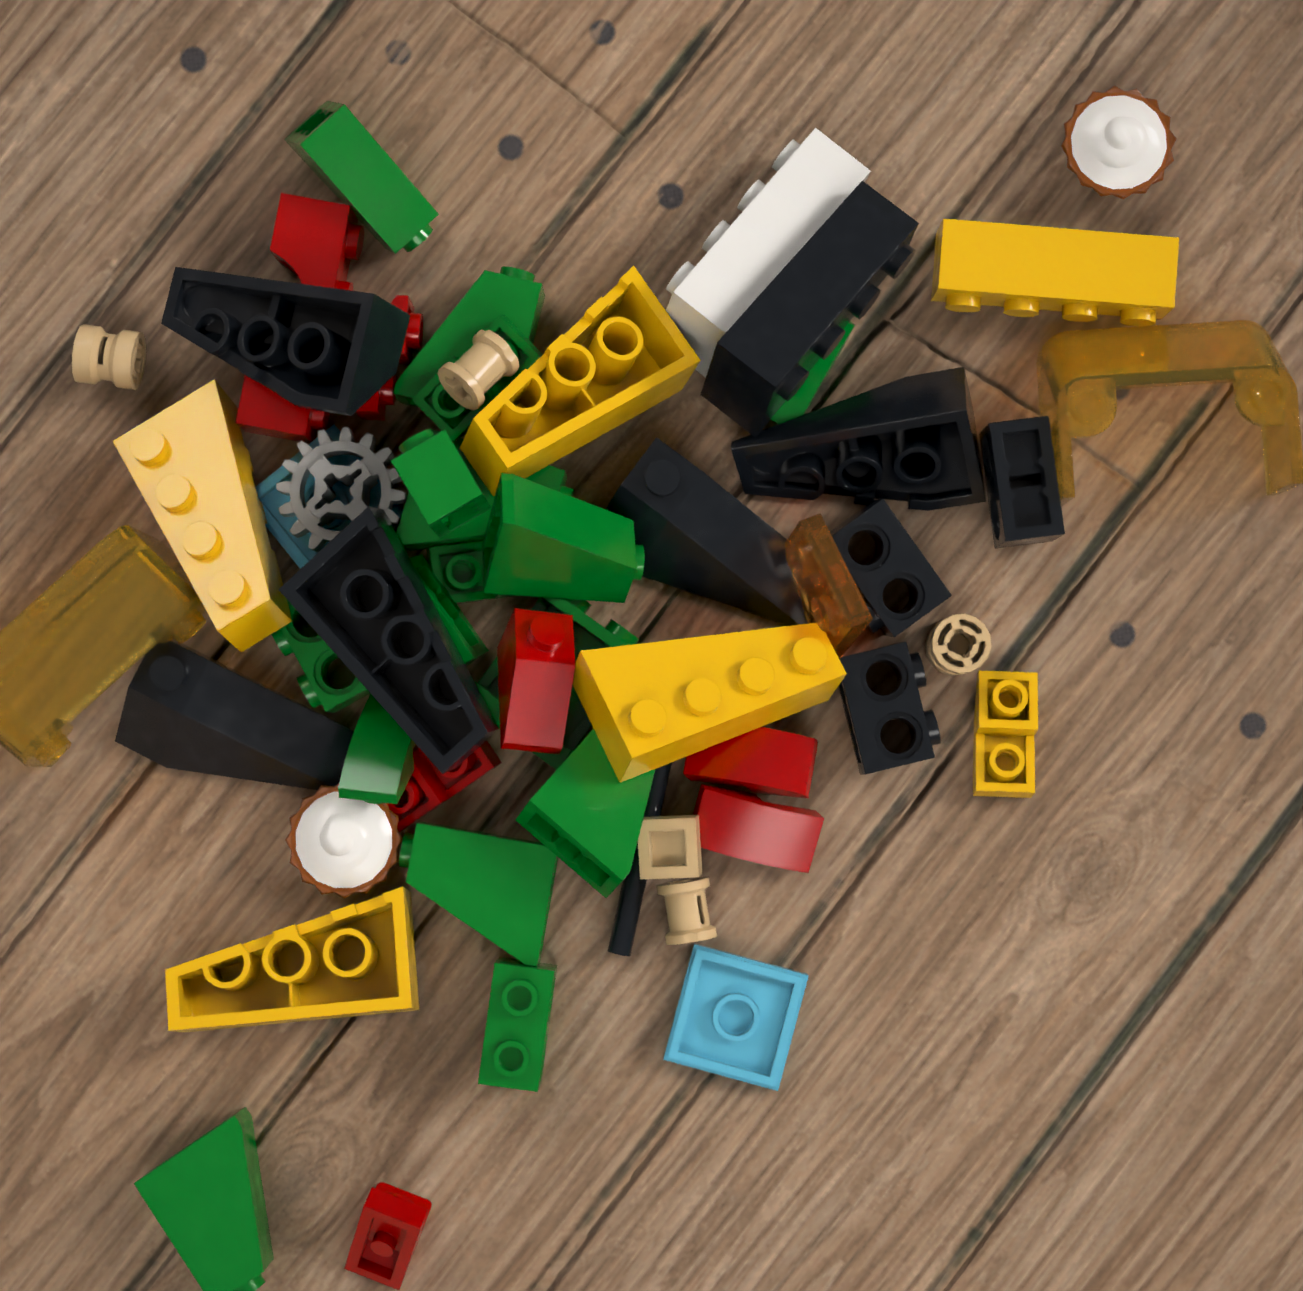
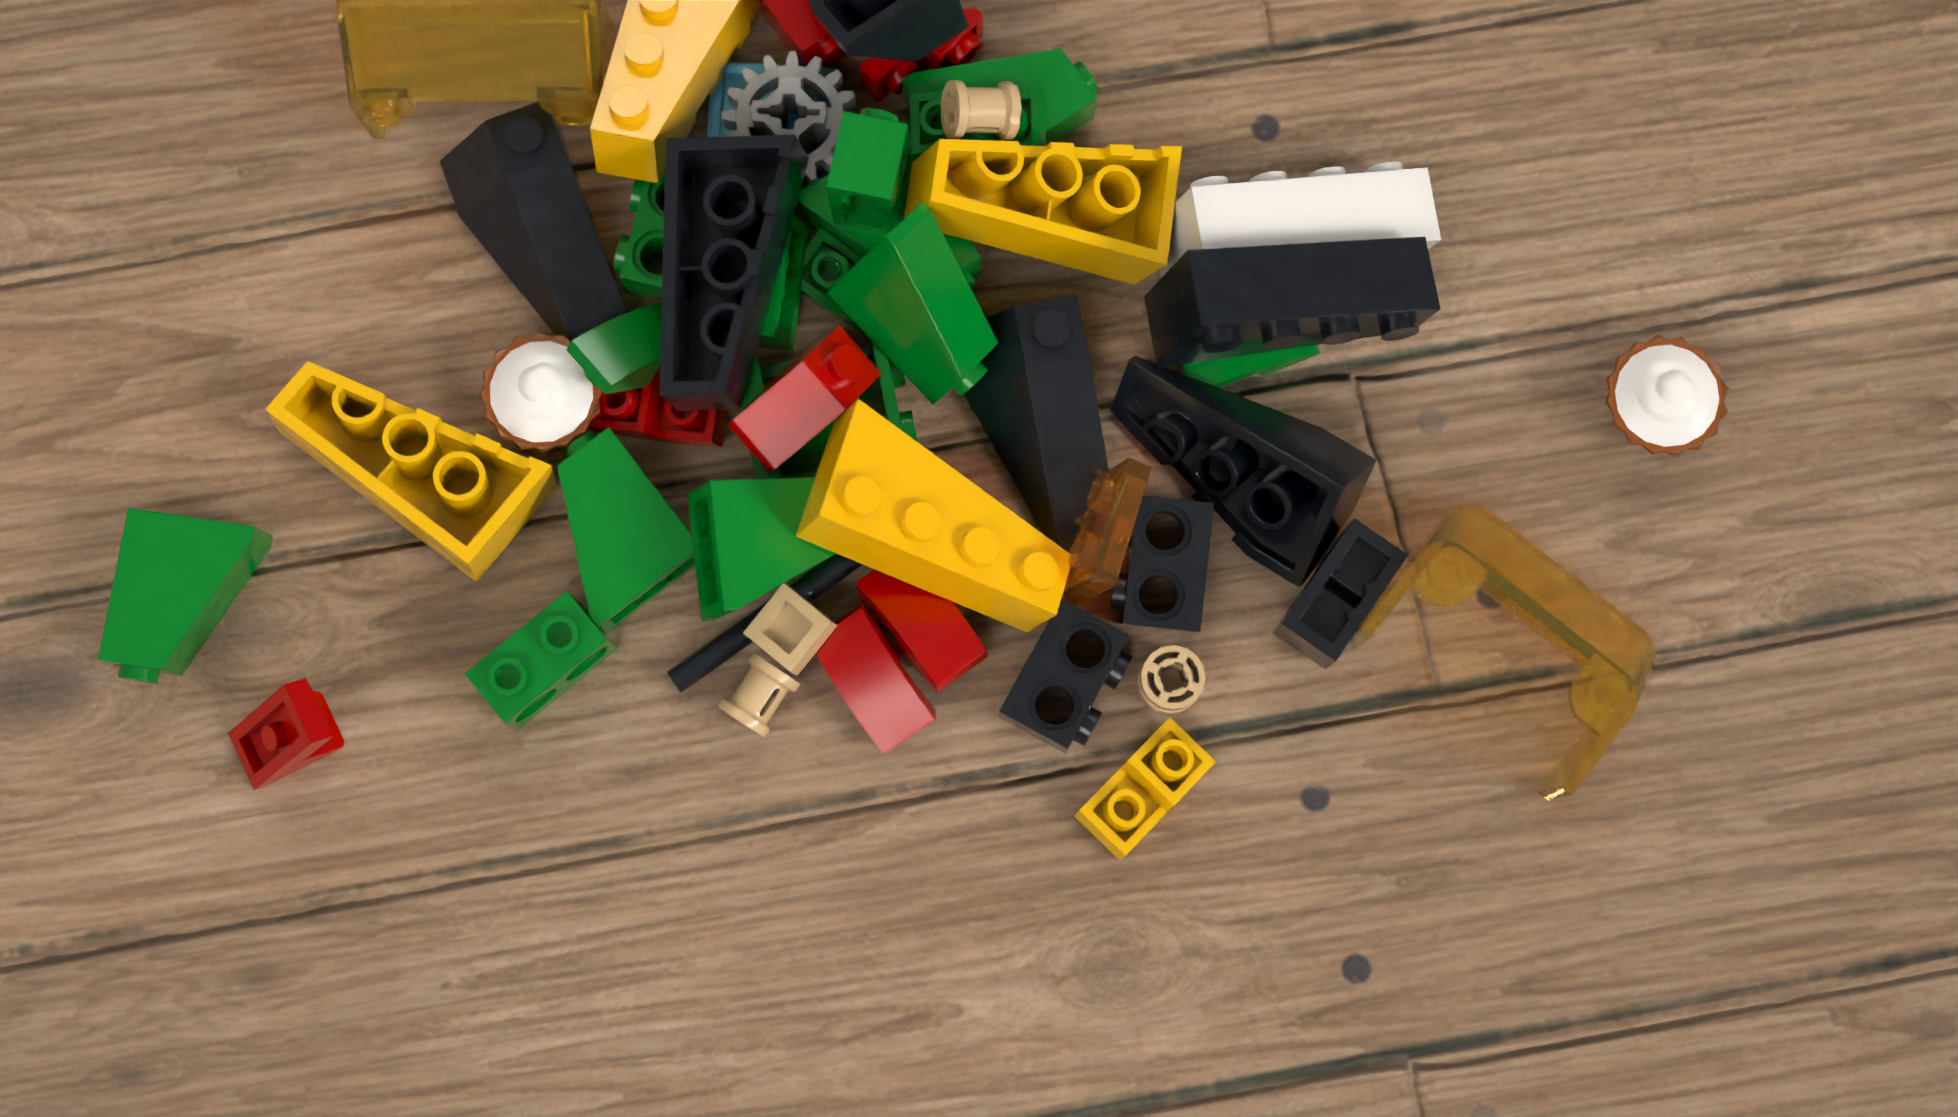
camera: 40 degrees right, 5 degrees down
medium azure tile [663,943,809,1091] -> none
yellow brick [931,219,1179,327] -> none

